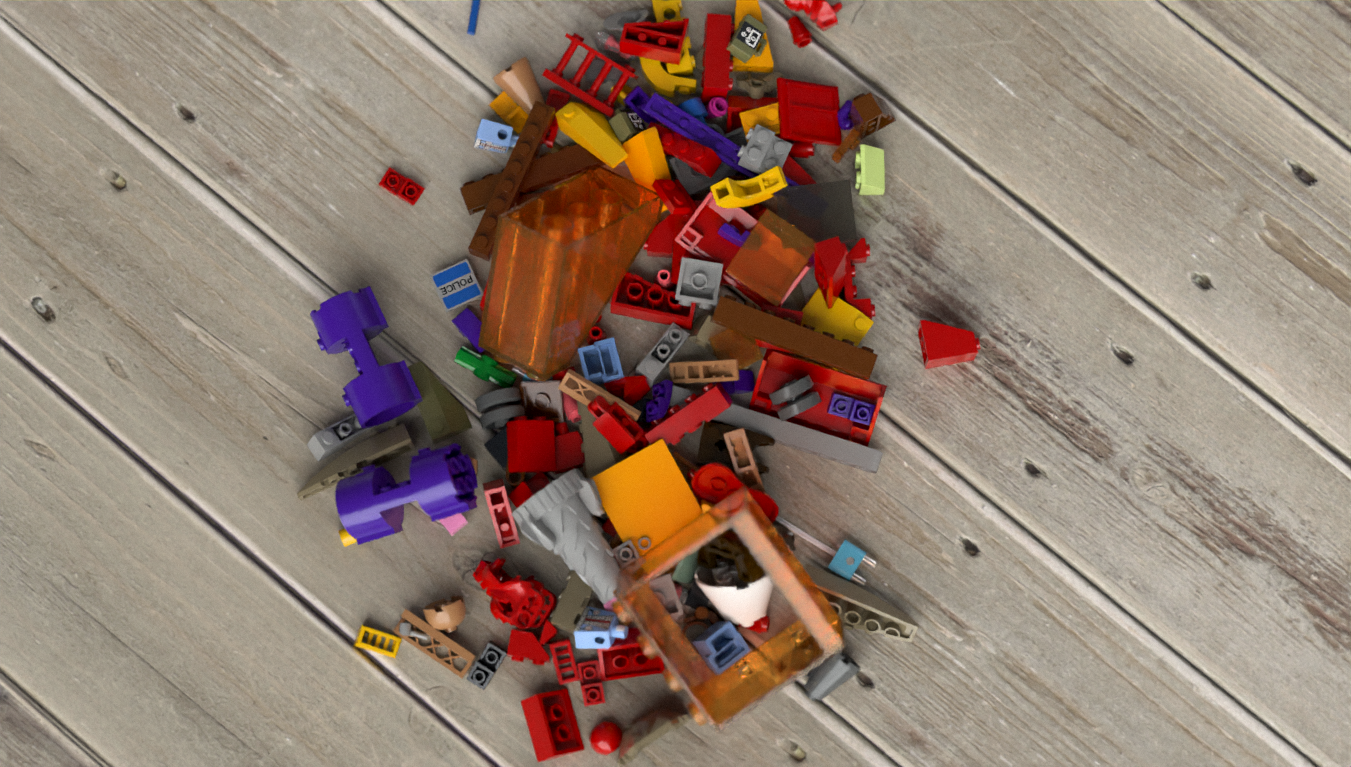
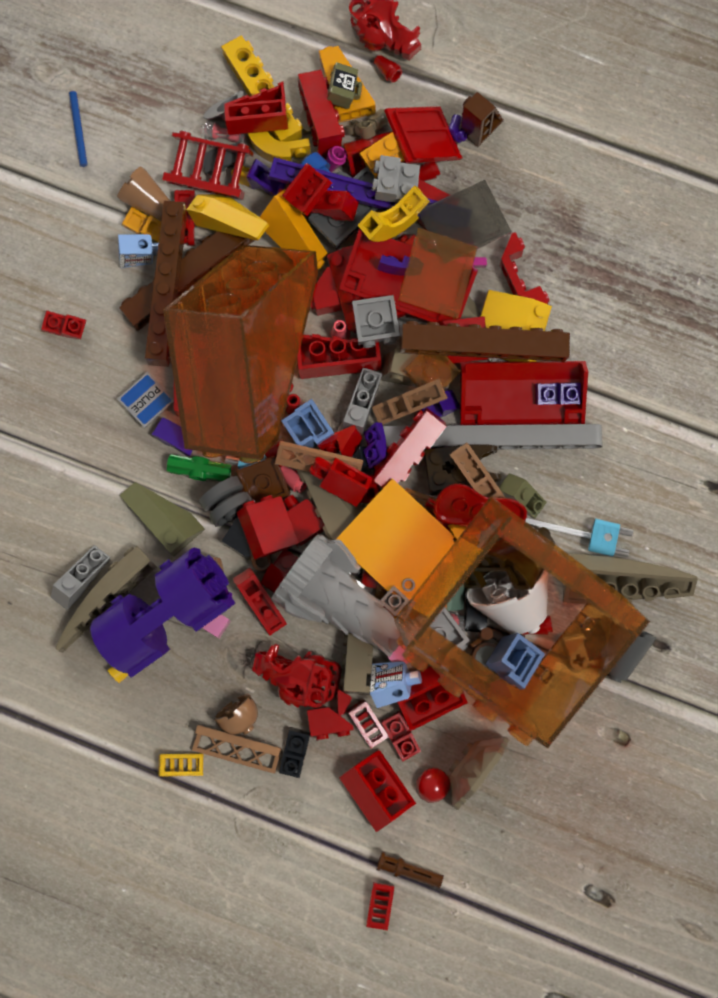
camera: 15 degrees left, 0 degrees up
dark purple cylinder [310,286,423,428] -> none
light grey hand [399,623,428,640] -> none
olive piece [609,108,649,141] -> none
red plate [652,179,698,214] -> none
dark grey wheel [769,375,822,421] -> none
red slope [814,236,848,309] -> none
clear orange plate [831,128,860,164] -> none
yellowish green slope [854,144,885,195] -> none
red slope [917,320,980,369] -> none
none -> red bracket [282,163,332,216]
none -> olive slope [499,473,547,519]

